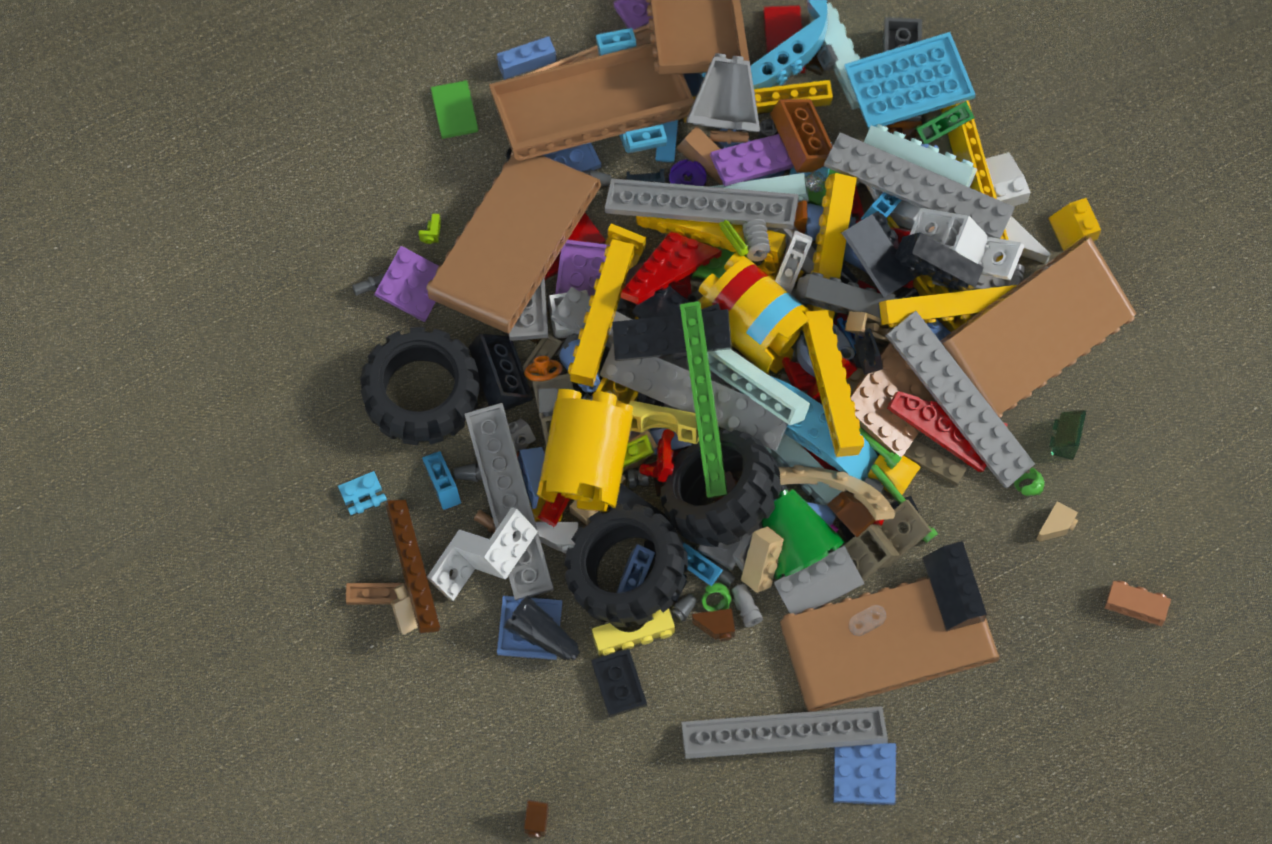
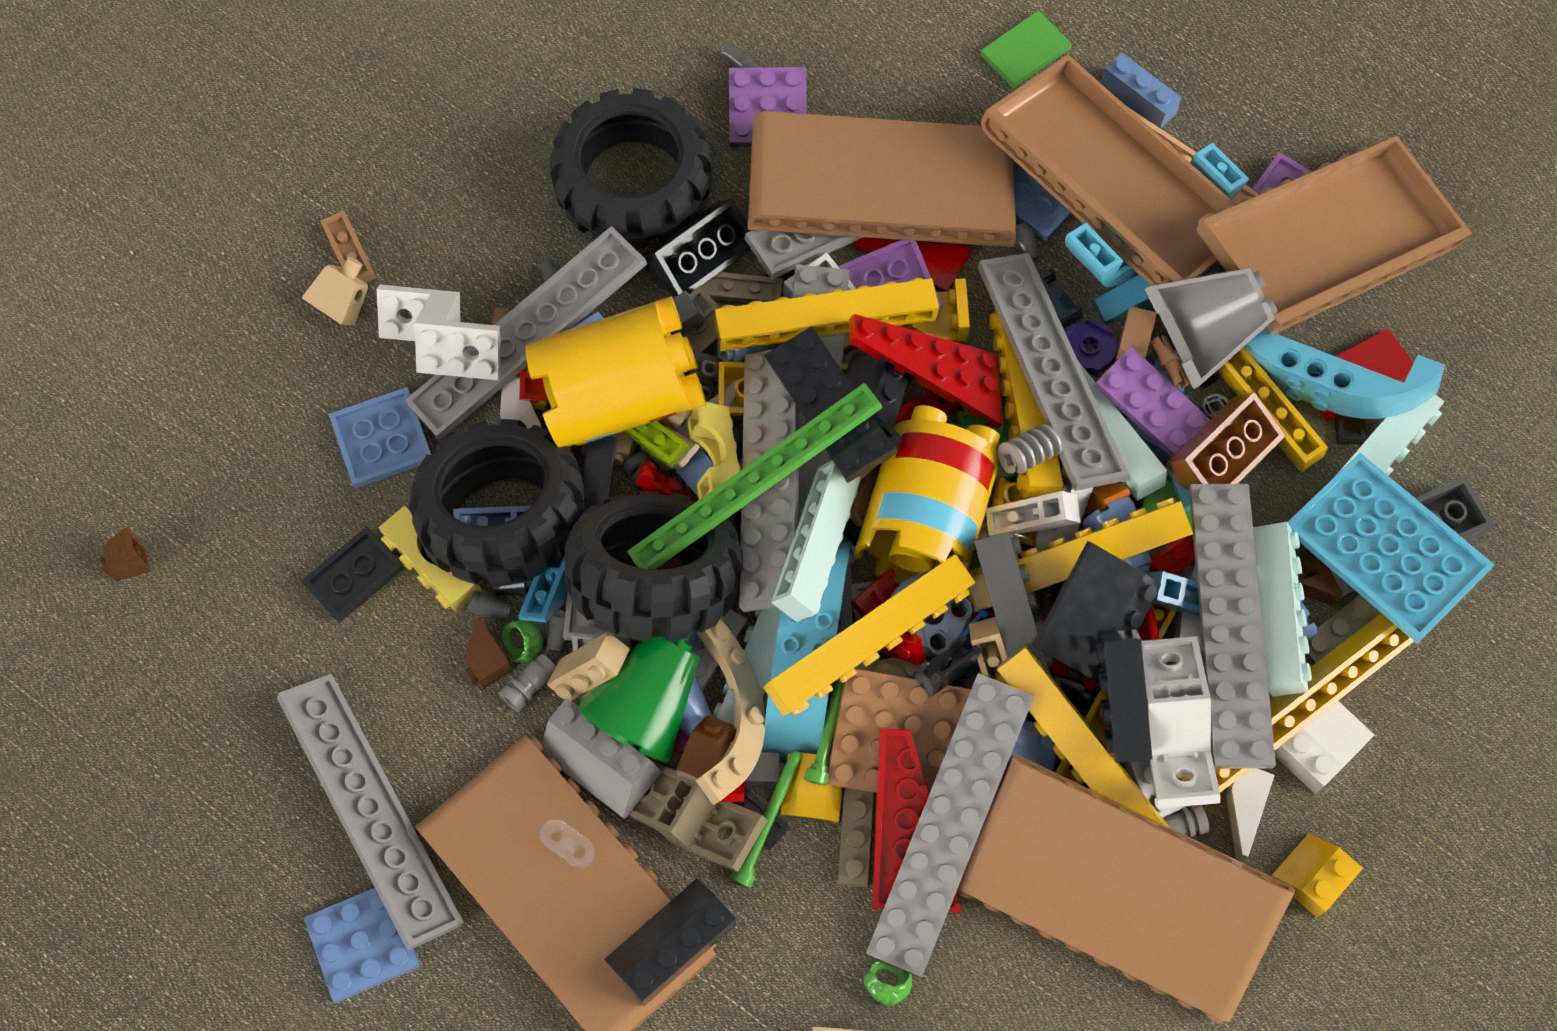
camera: 65 degrees right, 0 degrees up
medium azure plate [338,471,387,515] -> none
reddish brown plate [385,500,440,633] -> none
lime bracket [419,214,441,244] -> none
dark azure slope [422,451,461,510] -> none
black cone [504,596,581,661] -> none
light grey brick [509,419,536,452] -> none
orange piece [524,356,563,381] -> none
red plate [657,429,674,482] -> none
lime axle [719,220,749,256] -> none
clear plate [805,172,827,192] -> none
dark grey tile [816,44,838,71] -> none
green slope [914,101,975,144] -> none
clear green slope [1049,410,1087,460] -> none

